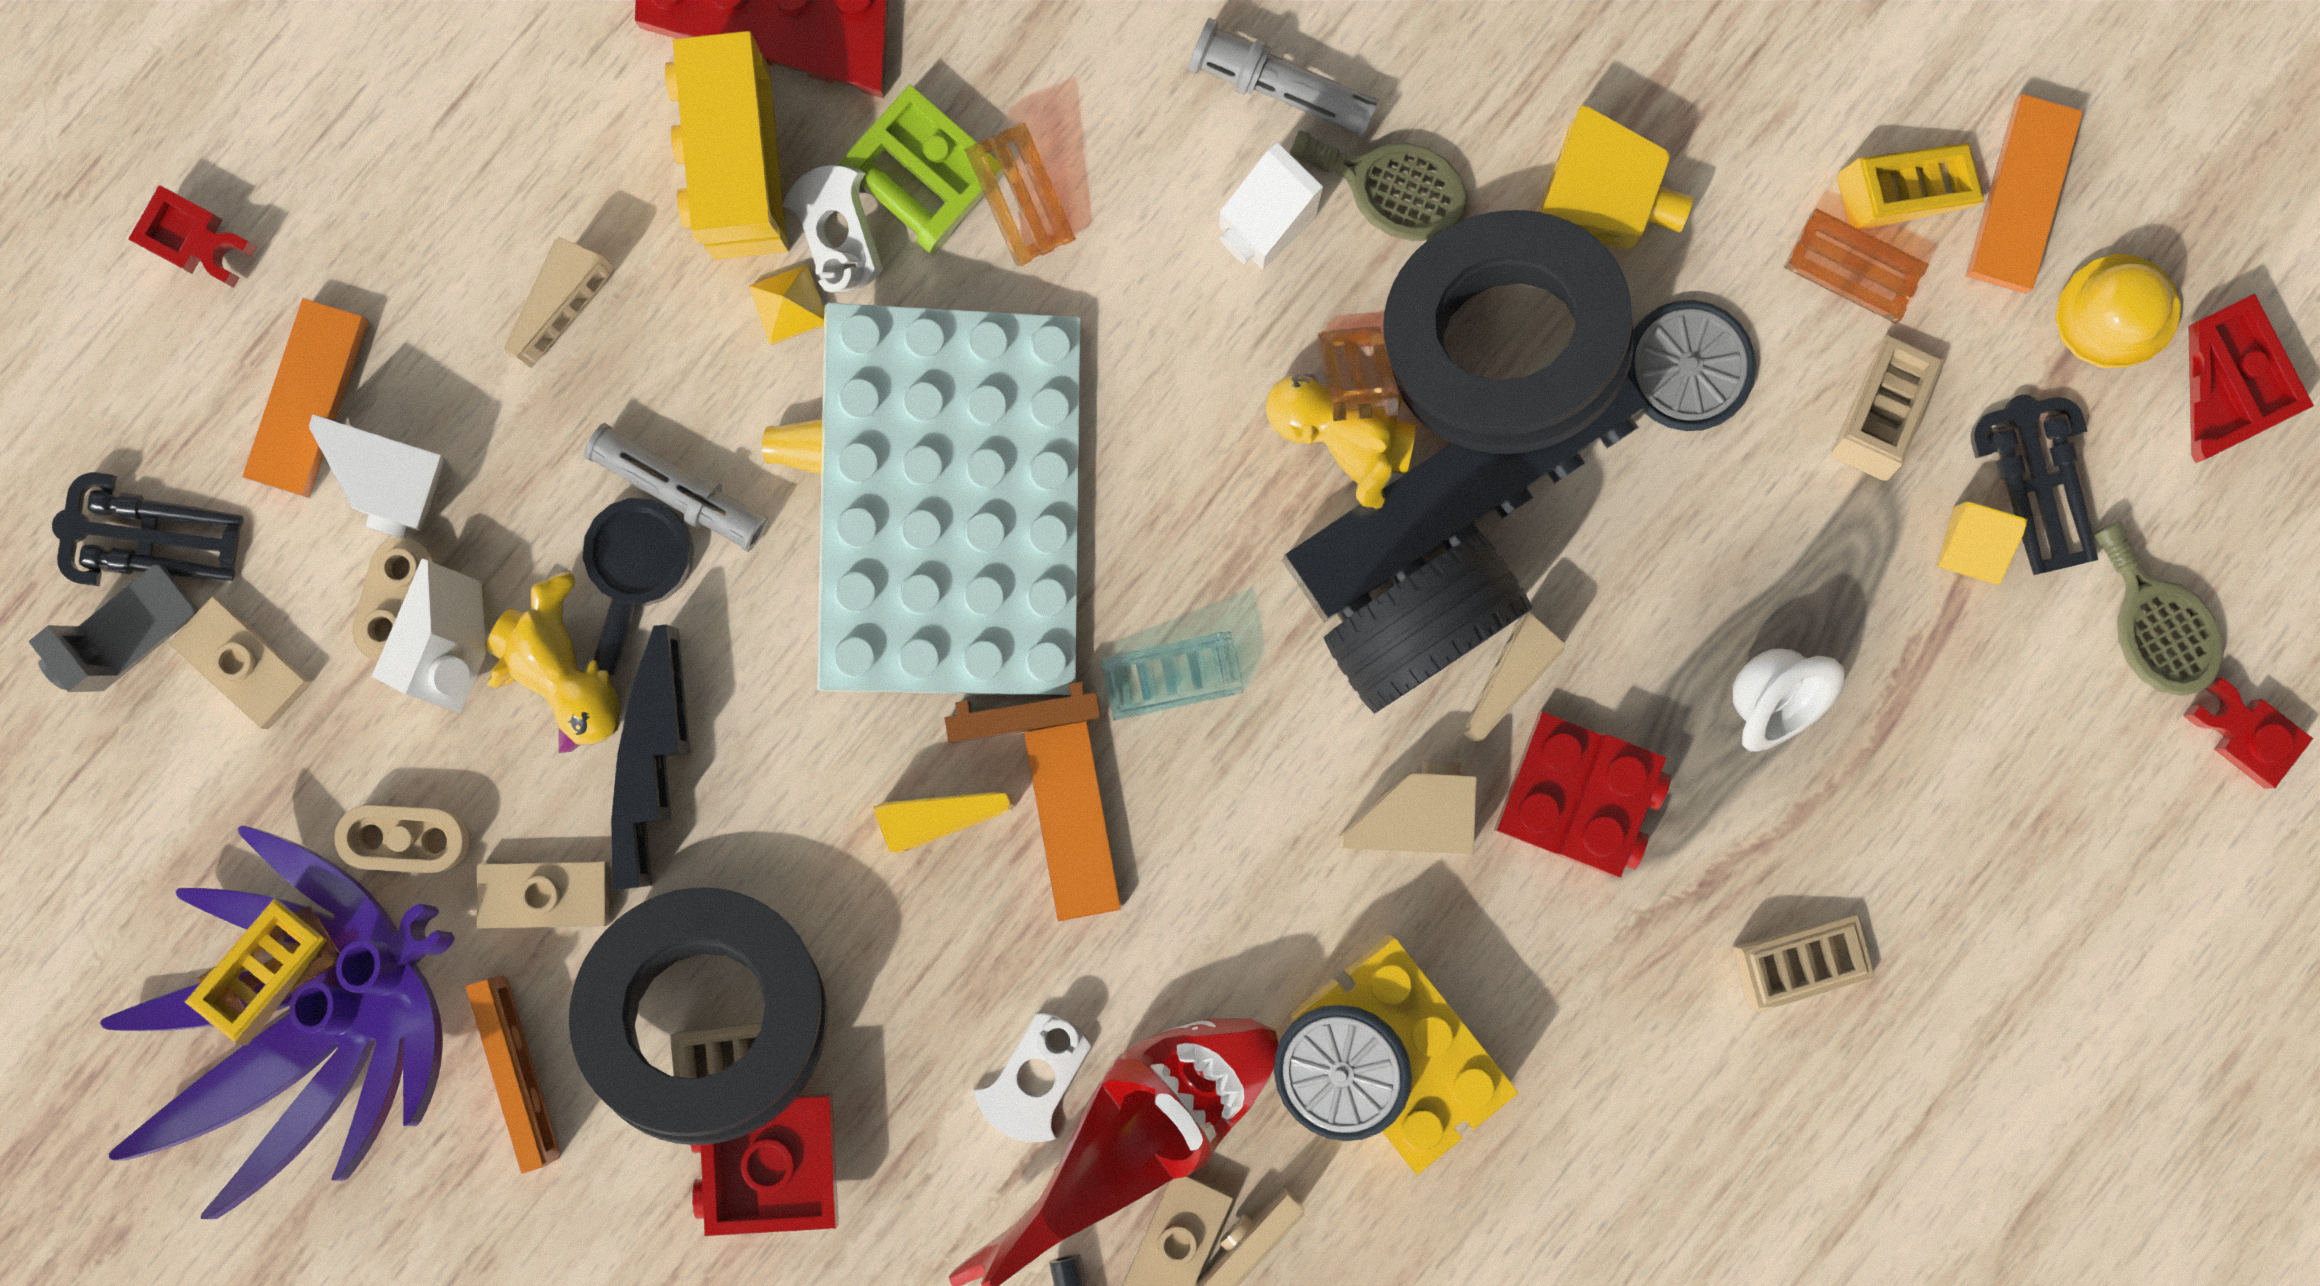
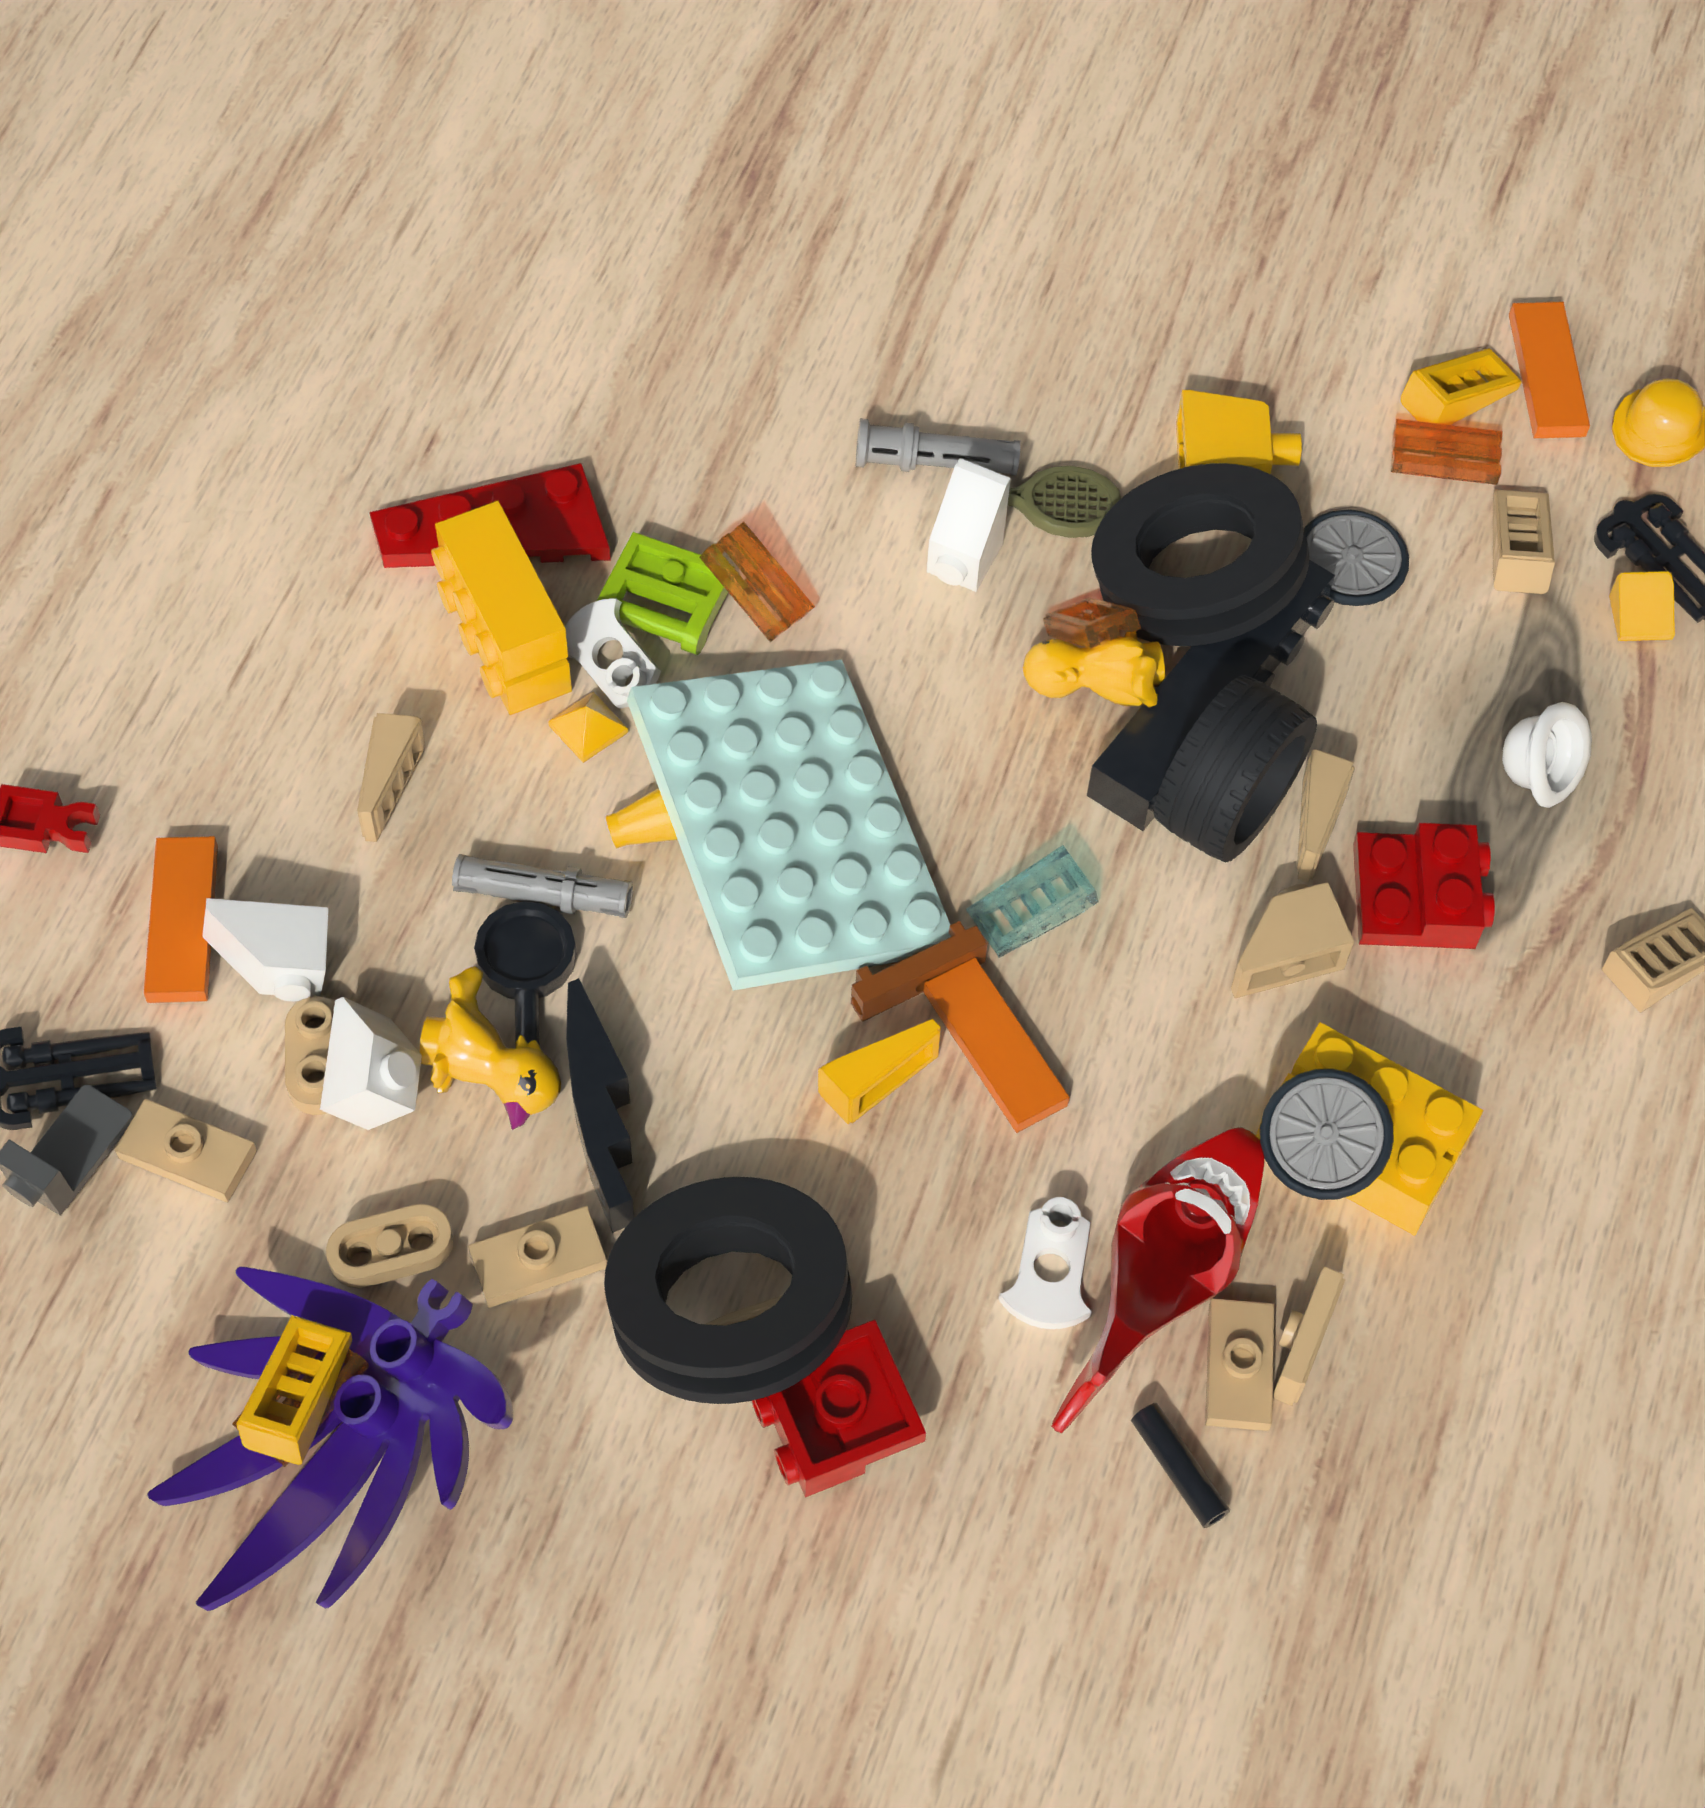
camera: 25 degrees left, 25 degrees down
orange tile [465,975,560,1174] -> none

